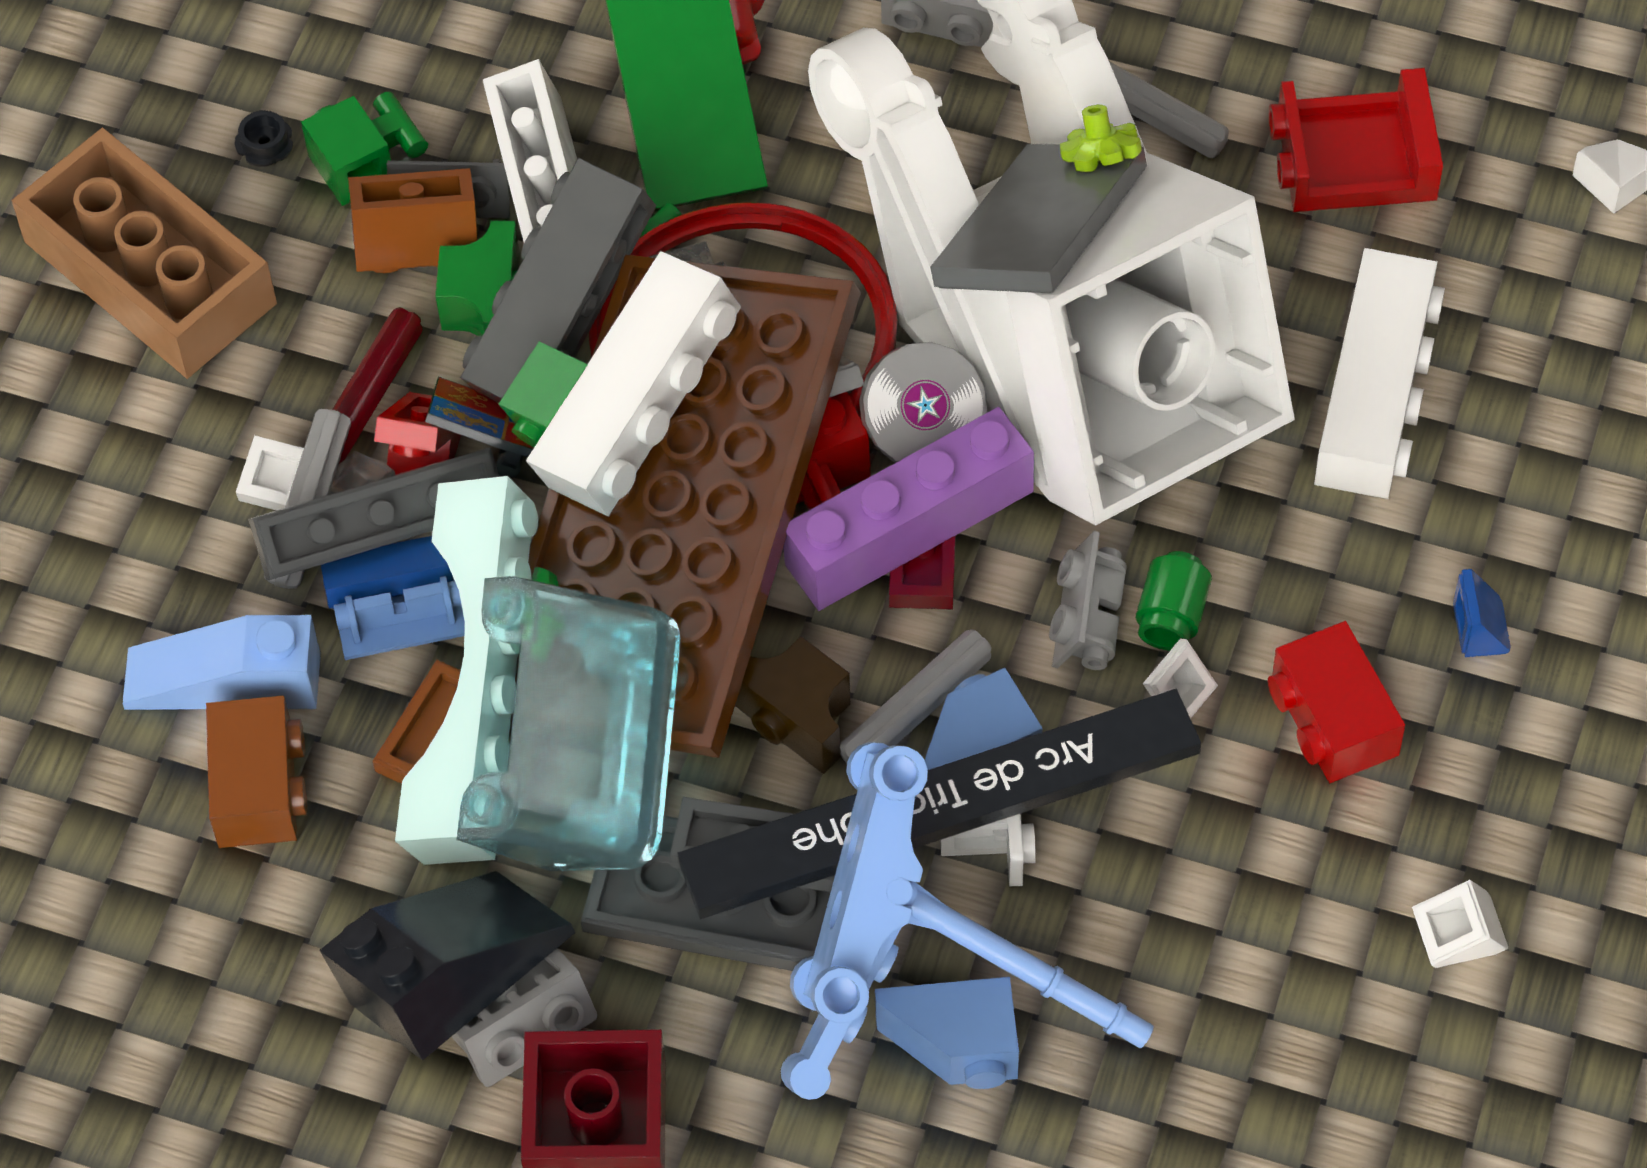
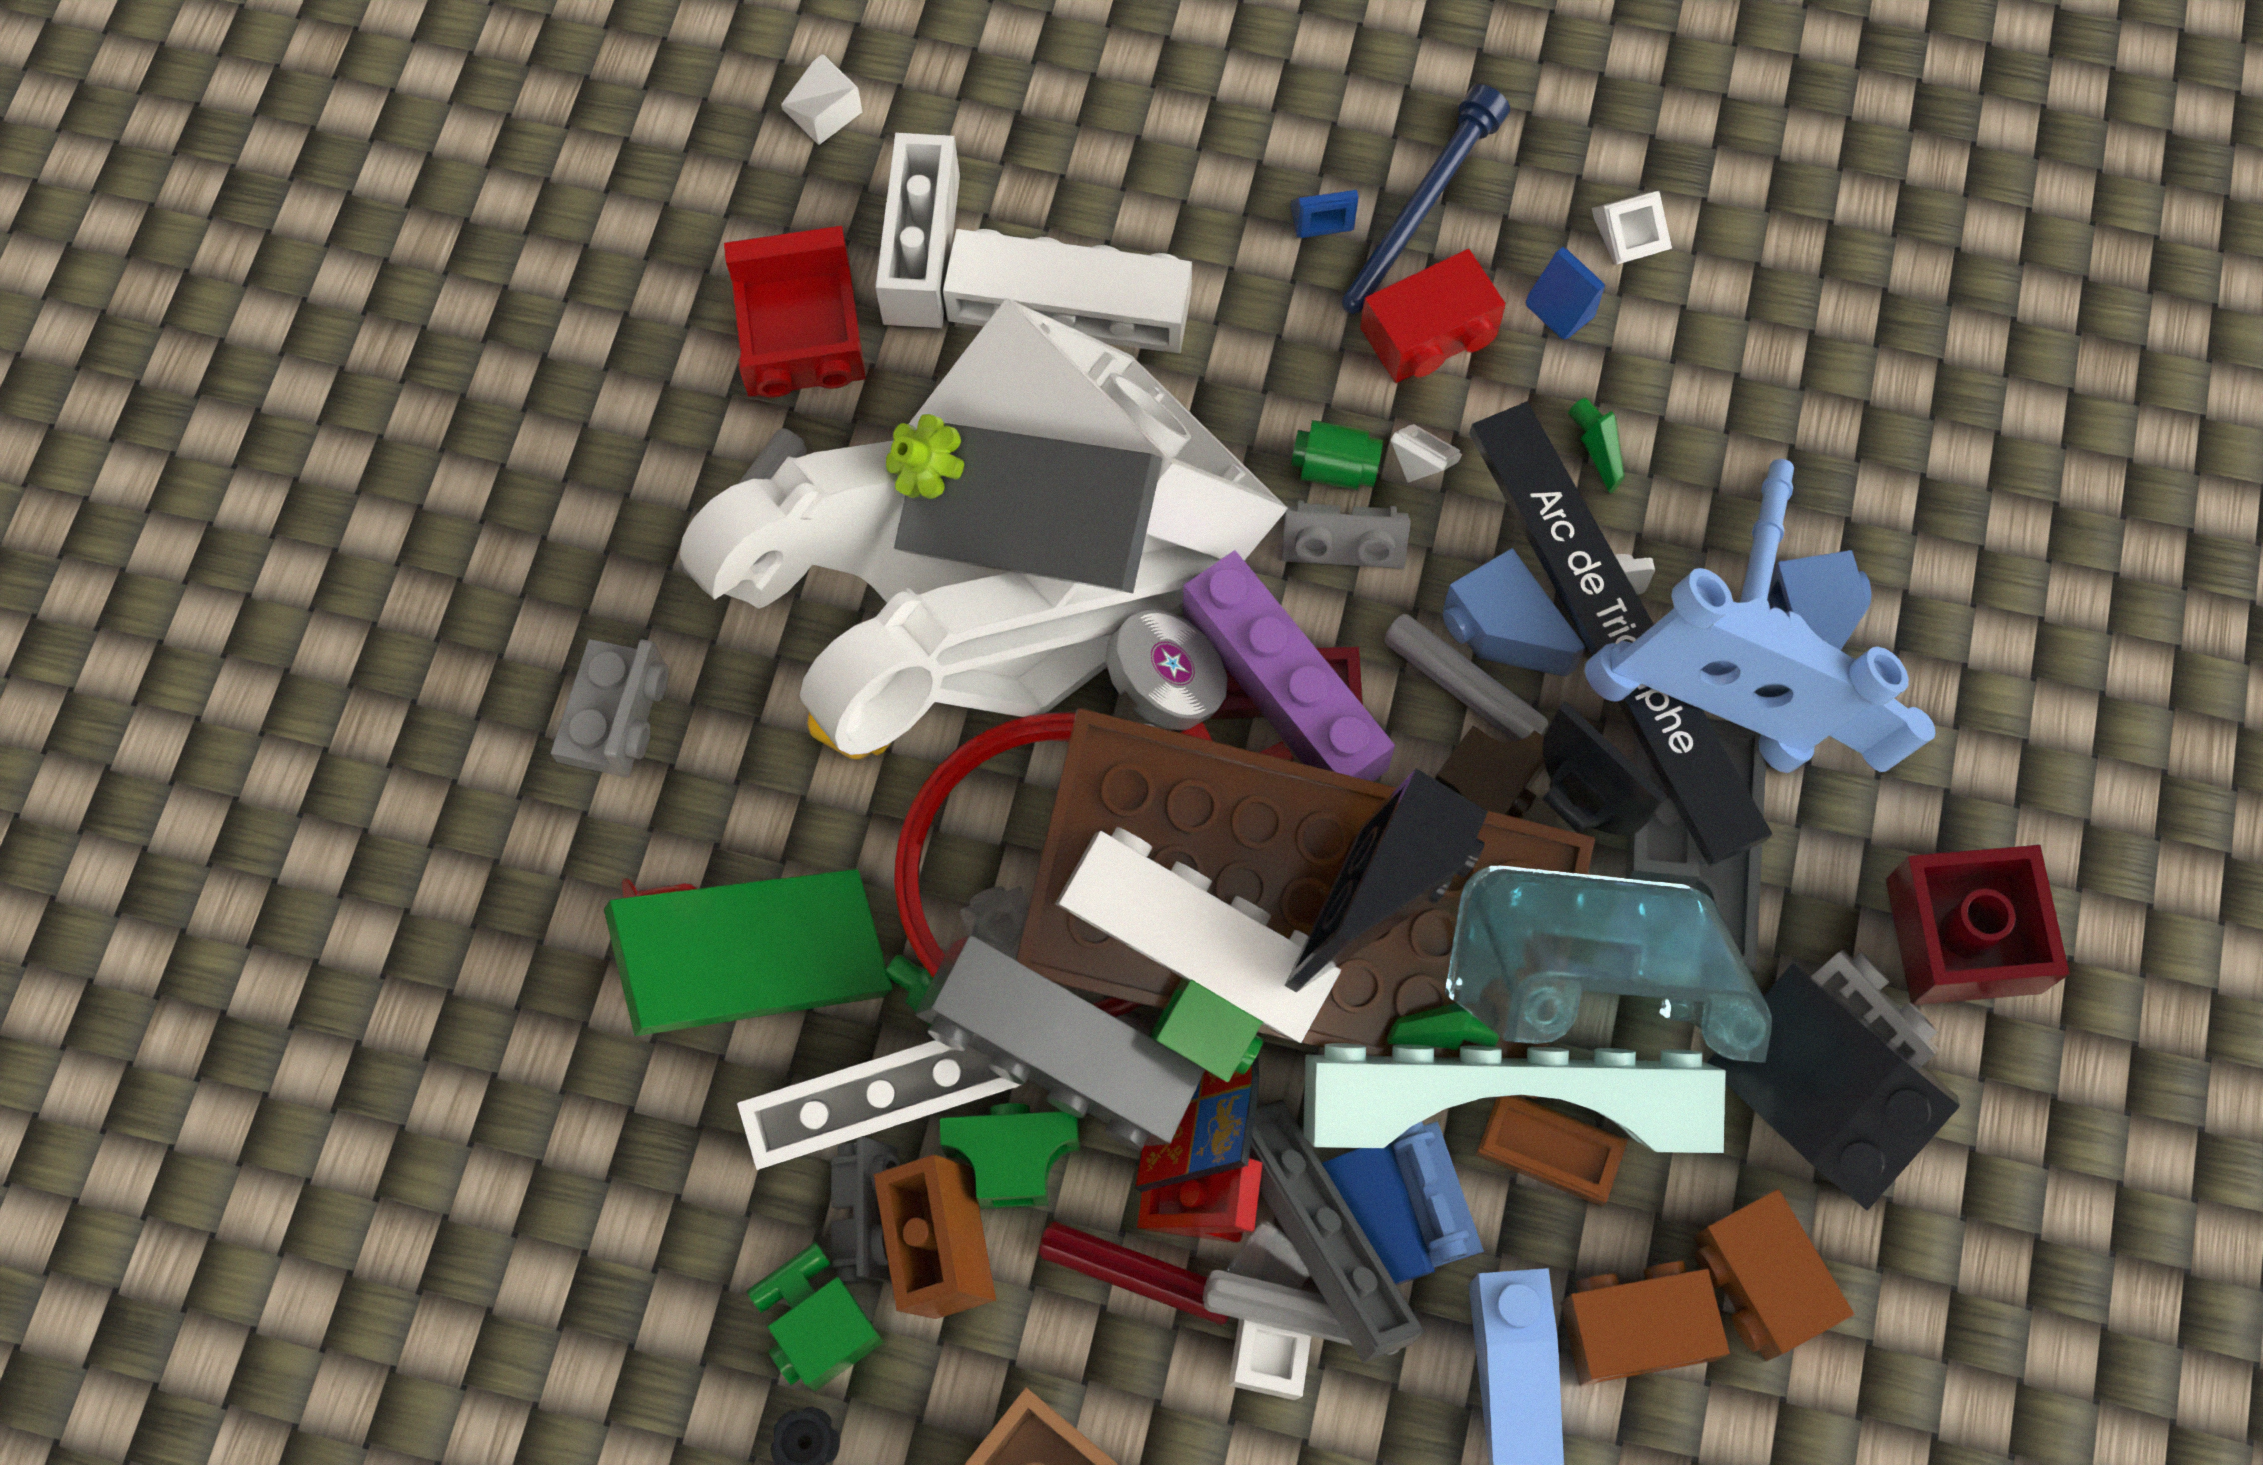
camera: 95 degrees left, 10 degrees up
none -> white brick [875,133,960,328]
none -> black slope [1284,768,1488,993]
none -> dark blue piece [1342,84,1510,314]
none -> blue slope [1525,247,1605,340]
none -> black shield [1542,701,1667,836]
none -> green bar [1568,397,1625,494]
none -> dark orange brick [1693,1189,1855,1362]

